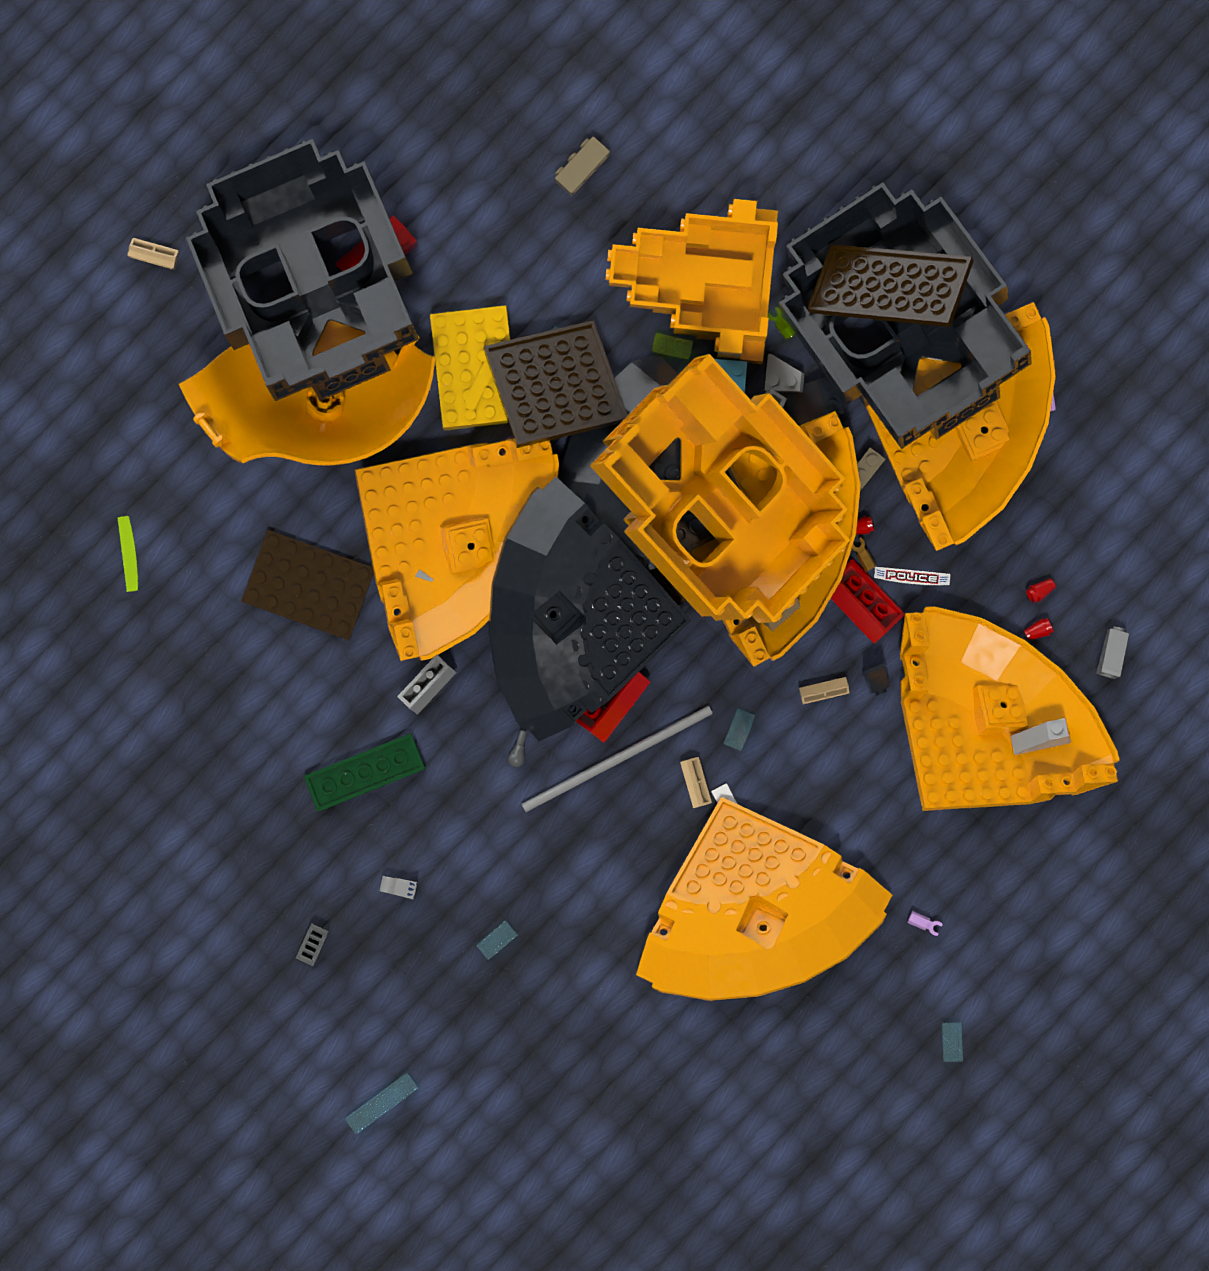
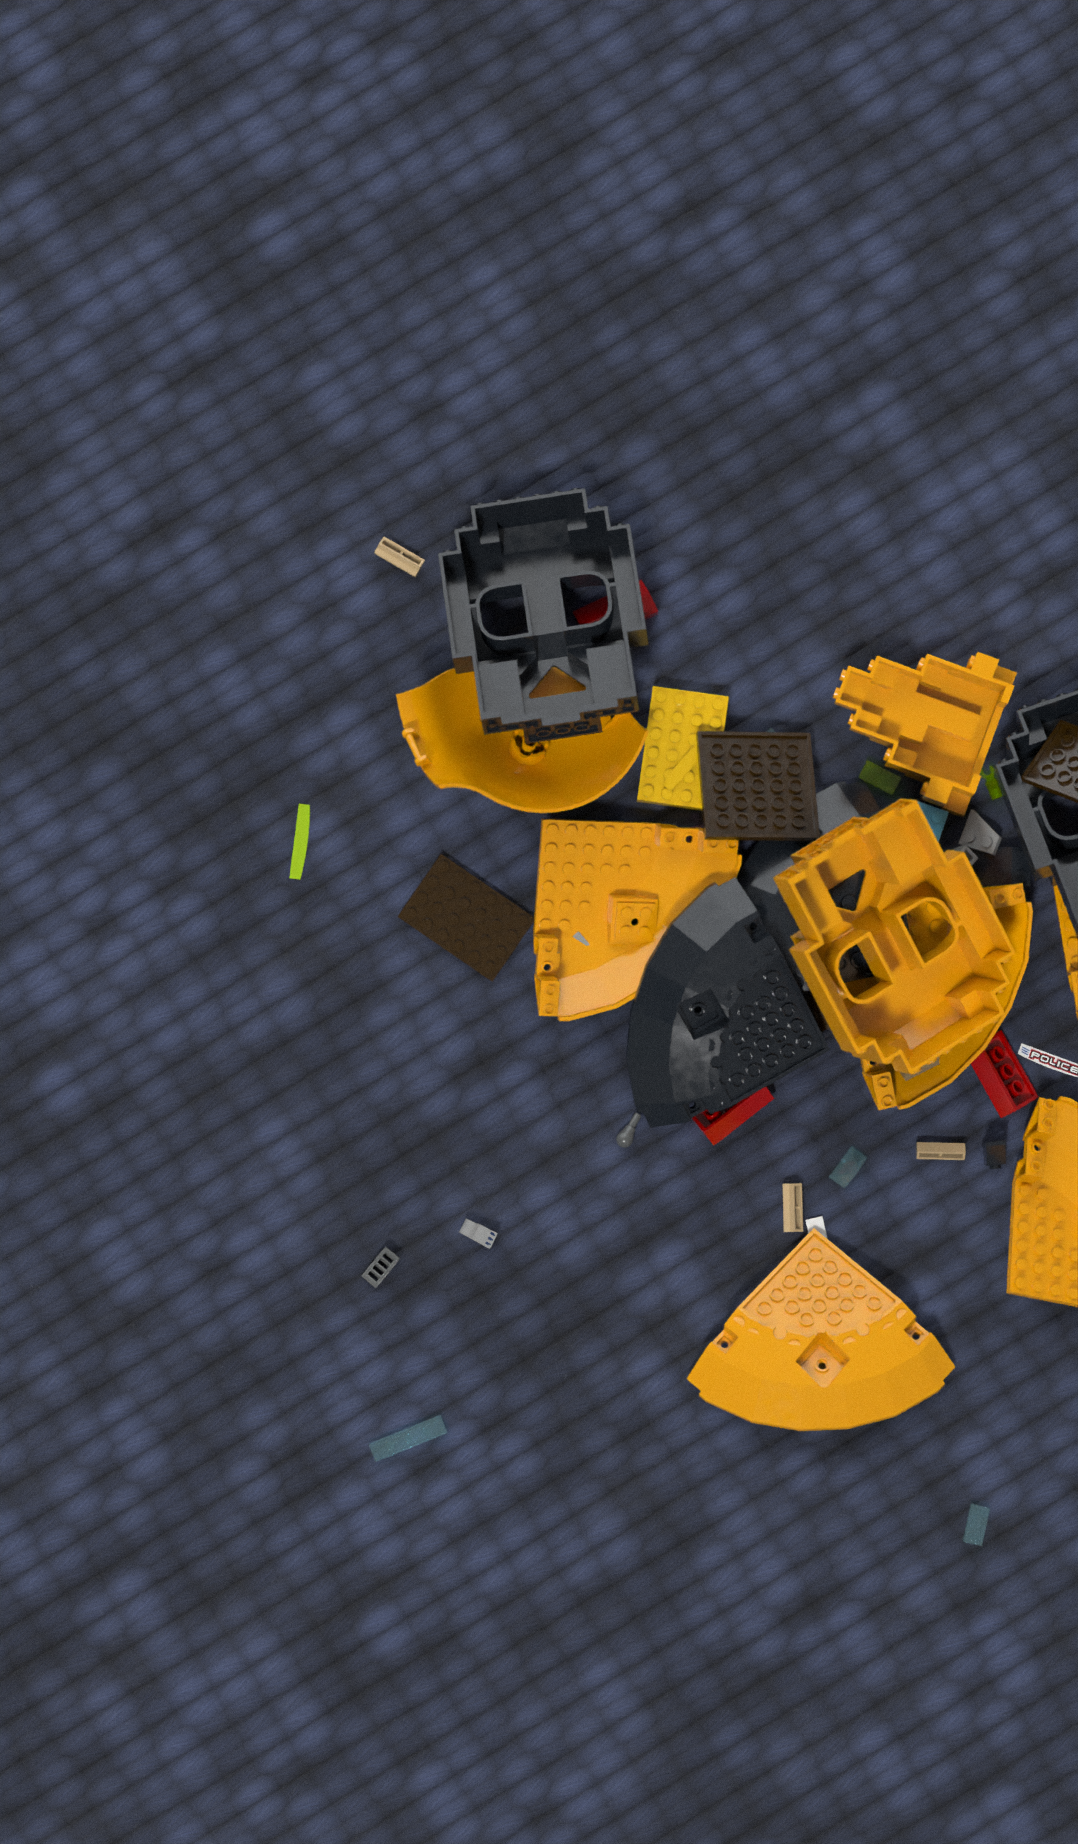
camera: 20 degrees right, 0 degrees up
dark green plate [304,733,425,812] -> none
light grey brick [397,655,457,715] -> none
clear light blue tile [476,920,518,960] -> none
light grey piece [522,706,713,812] -> none
dark tan brick [555,137,610,197] -> none
pearl gold bar [851,538,877,572] -> none
red cone [856,515,875,534] -> none
dark tan brick [857,447,885,491] -> none
lavender bar [907,911,943,936] -> none

